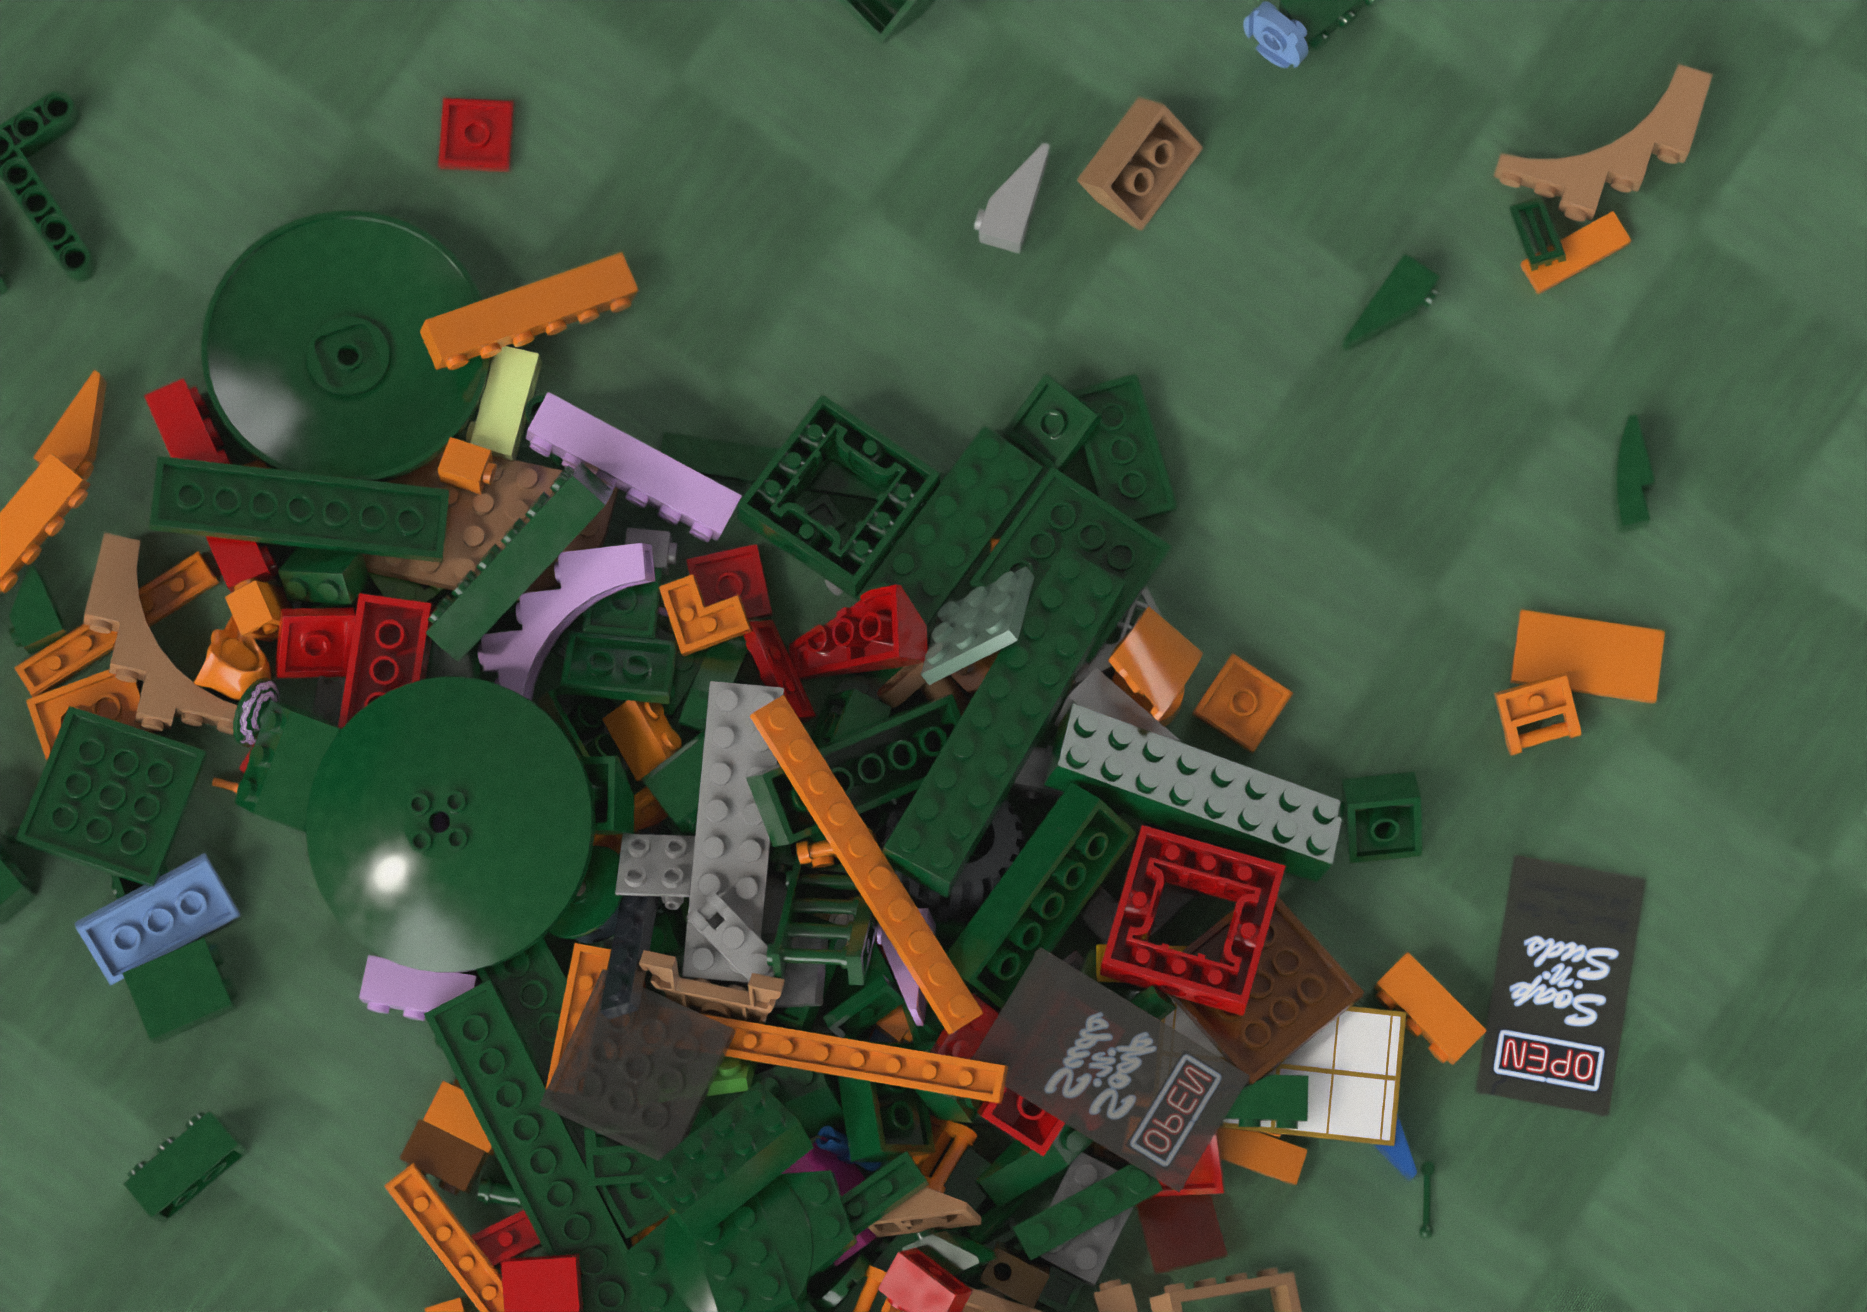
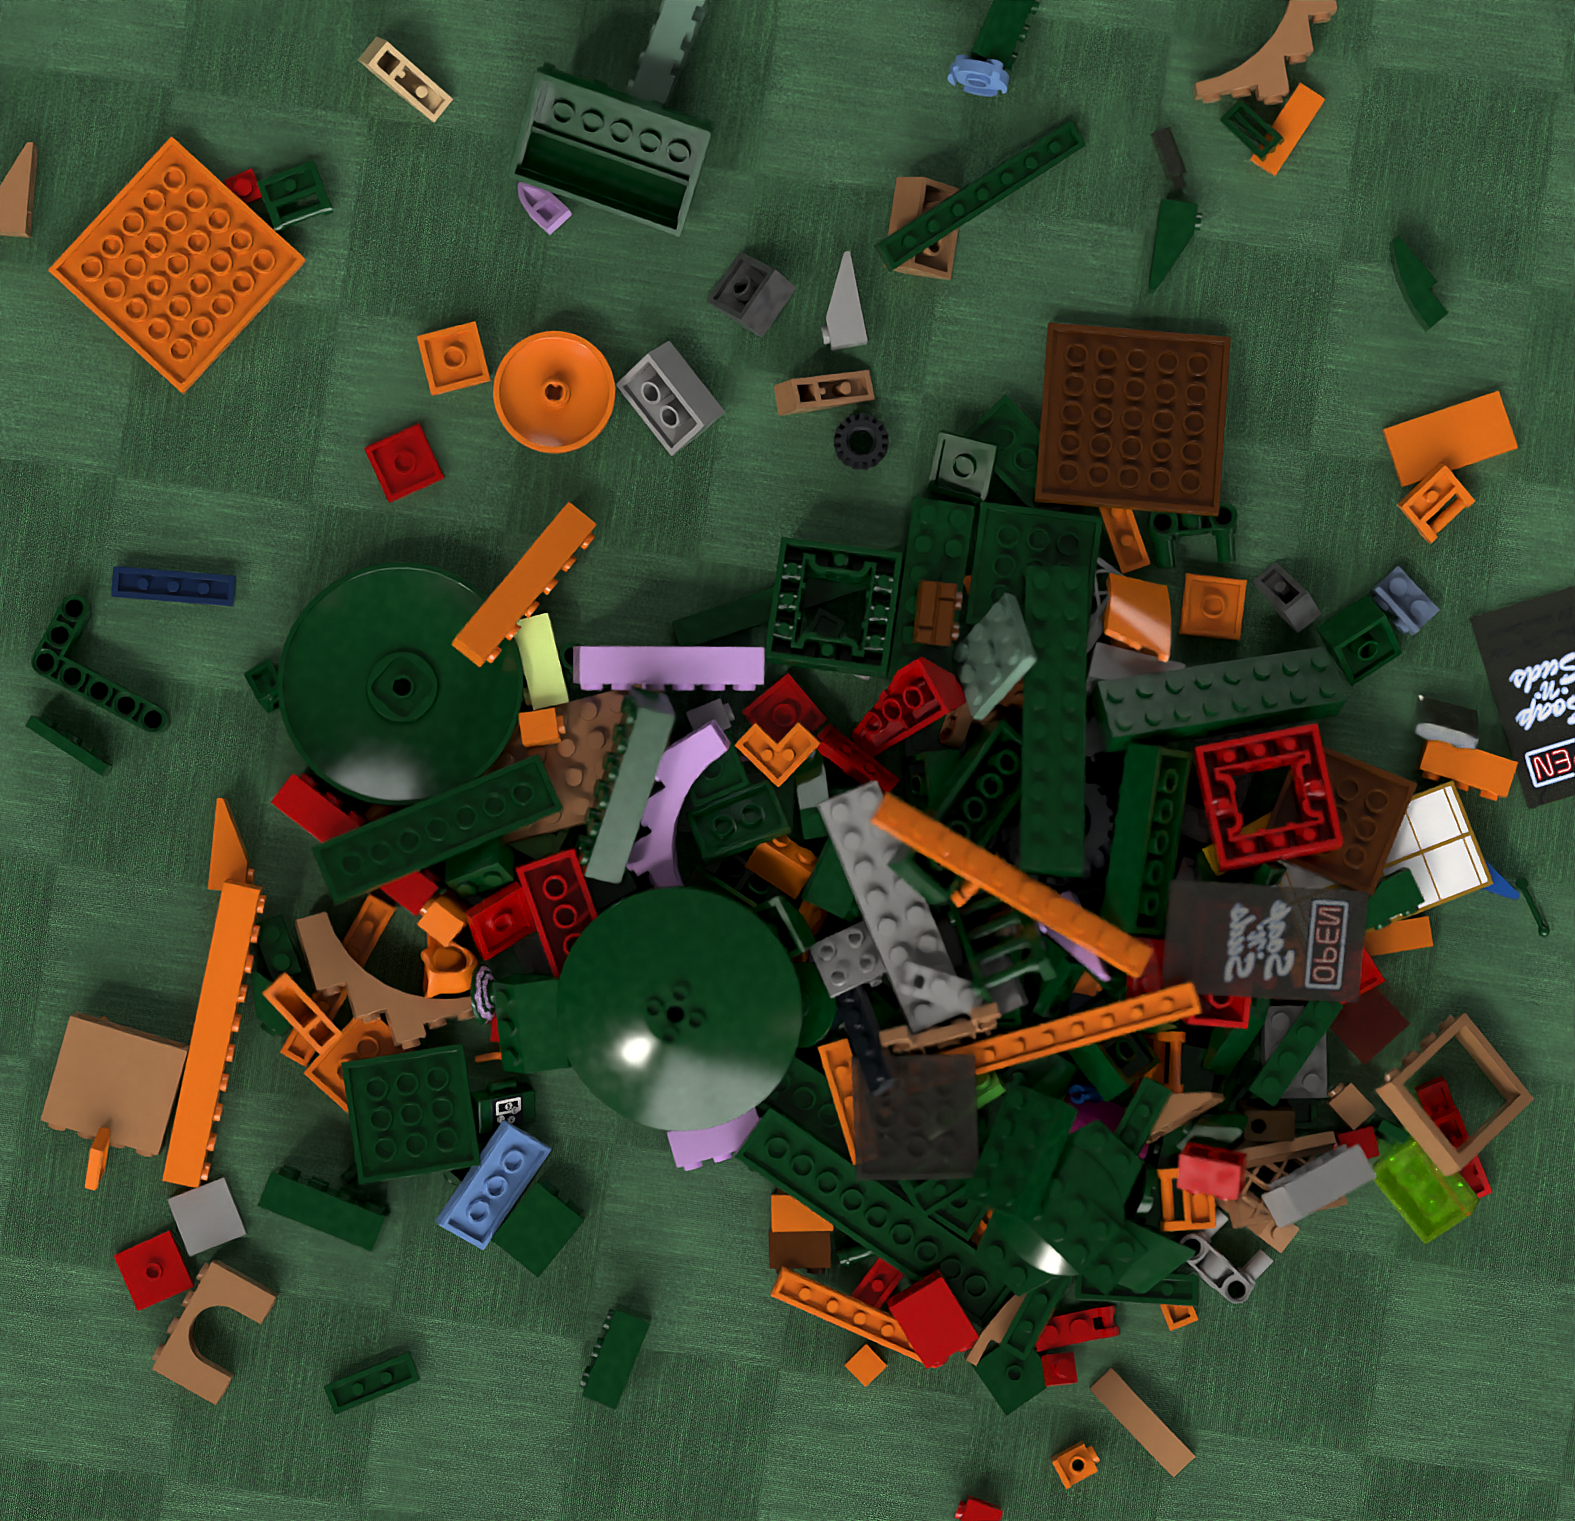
camera: 30 degrees left, 10 degrees up
none -> dark blue plate [111,566,237,607]
none -> dark green bracket [244,658,280,713]
none -> dark green plate [256,914,303,982]
none -> orange slope [262,972,343,1055]
none -> orange plate [416,321,491,396]
none -> dark green piece [471,1077,536,1134]
none -> orange dish [493,331,616,454]
none -> light grey slope [616,341,725,456]
none -> flat silver slope [706,251,797,337]
none -> medium nougat slope [773,370,875,416]
none -> black tyre [834,413,889,470]
none -> dark green tile [873,119,1086,271]
none -> reddish brown brick [912,580,962,647]
none -> reddish brown plate [1035,322,1231,517]
none -> orange plate [1098,507,1151,574]
none -> dark green piece [1147,502,1238,569]
none -> clear smoke cylinder [1150,127,1187,190]
none -> flat silver slope [1253,562,1321,633]
none -> sand blue bracket [1370,566,1439,636]
none -> clear smoke plate [1415,695,1478,750]

